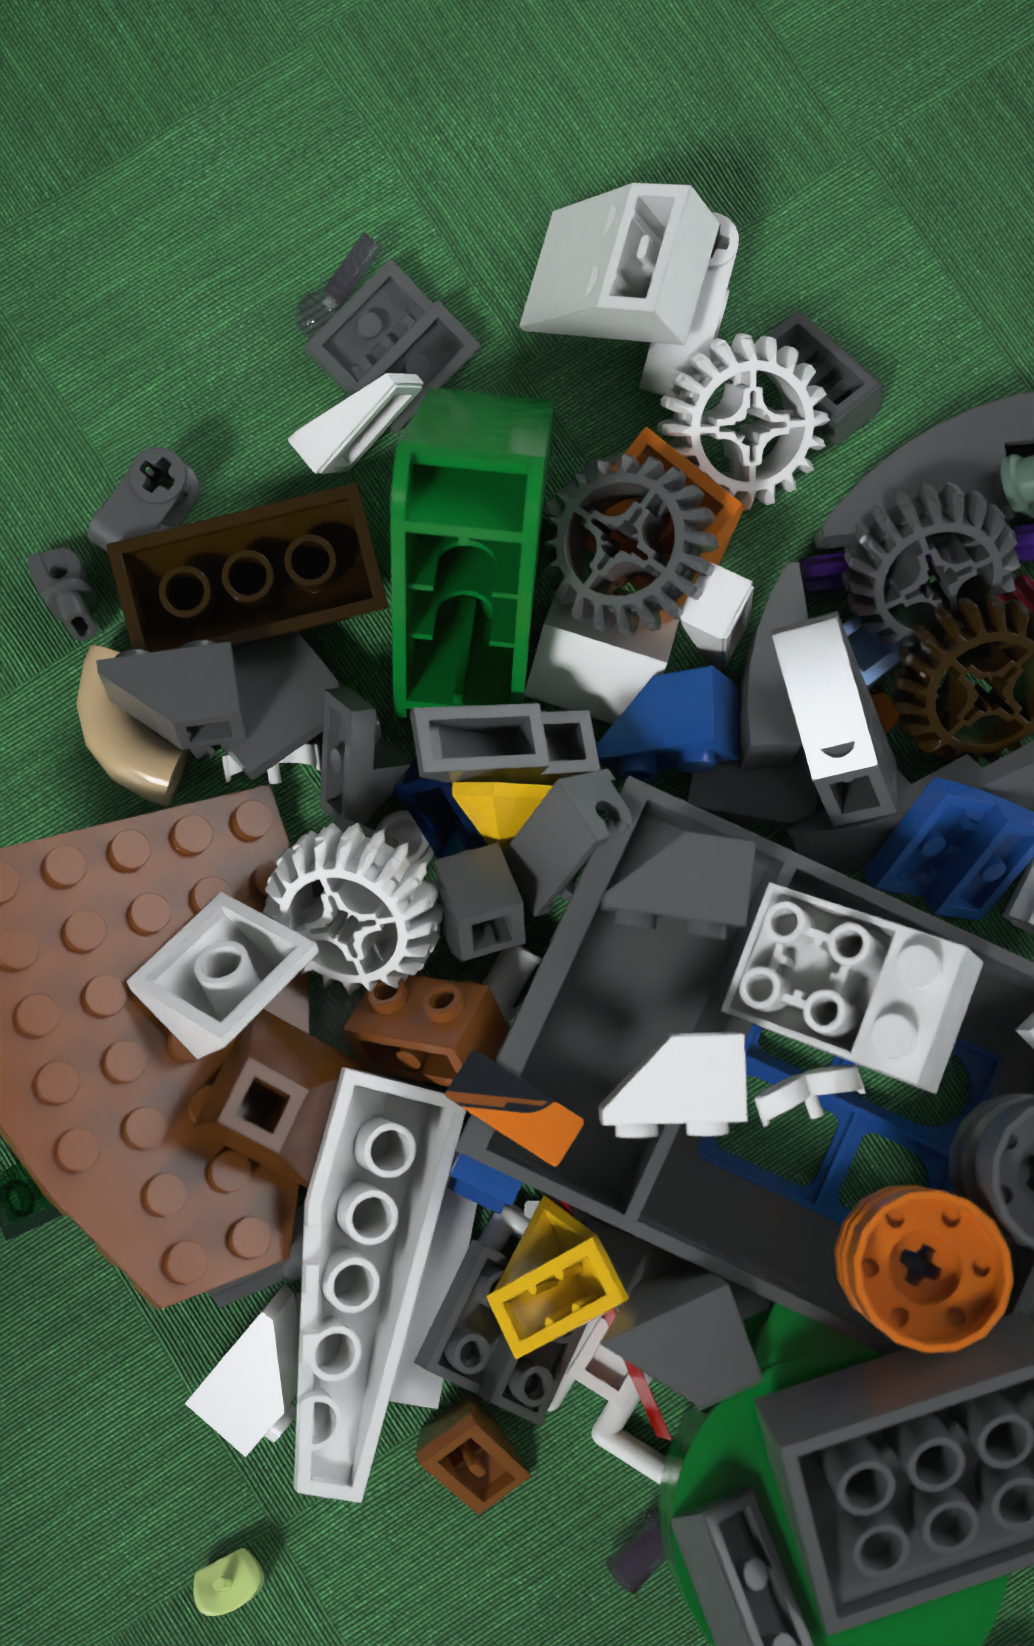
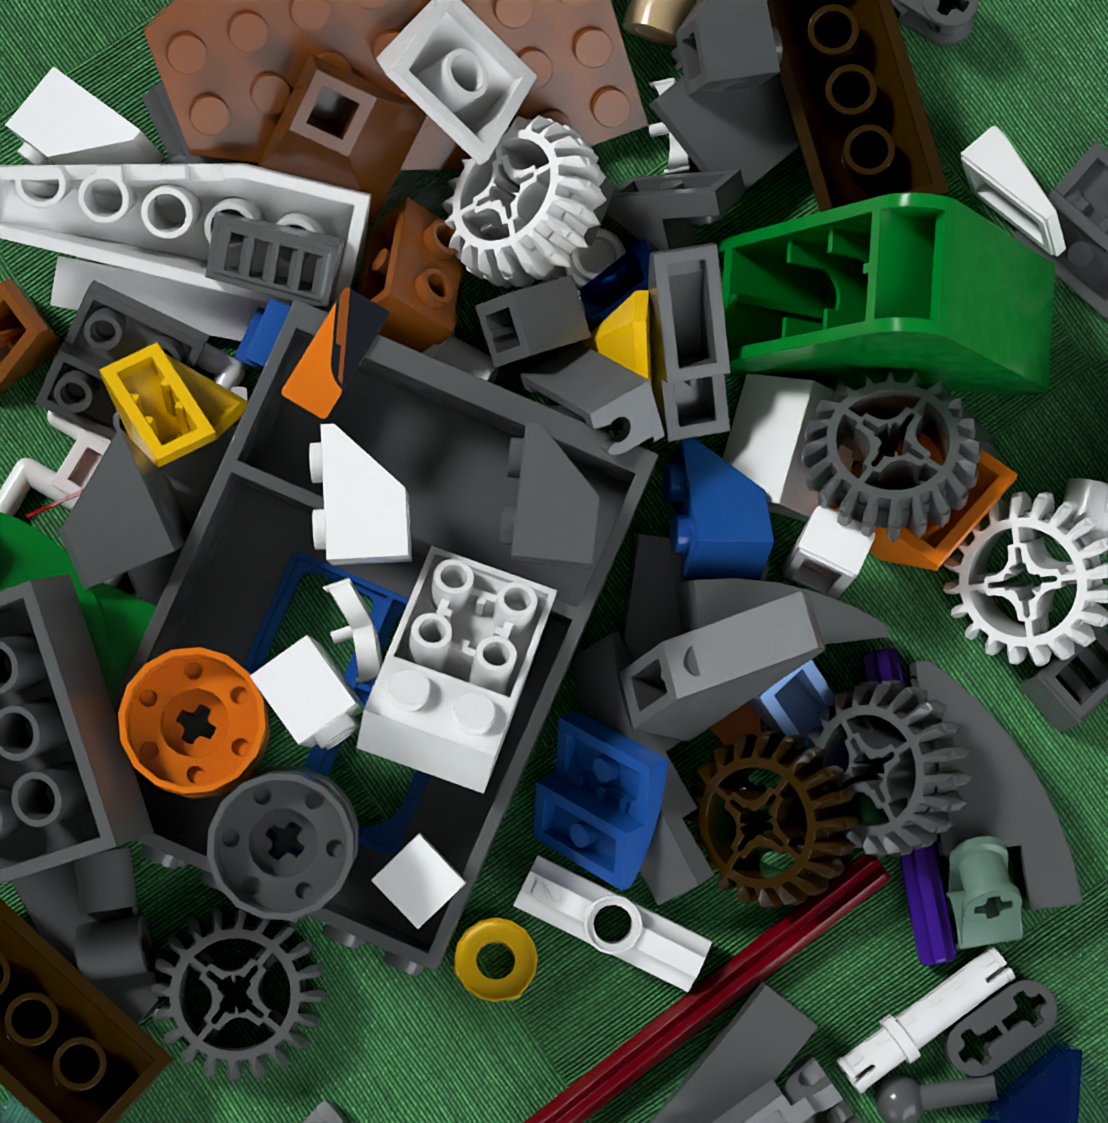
camera: 90 degrees right, 0 degrees up
none -> dark grey slope [205,212,345,309]
none -> white brick [250,635,365,750]

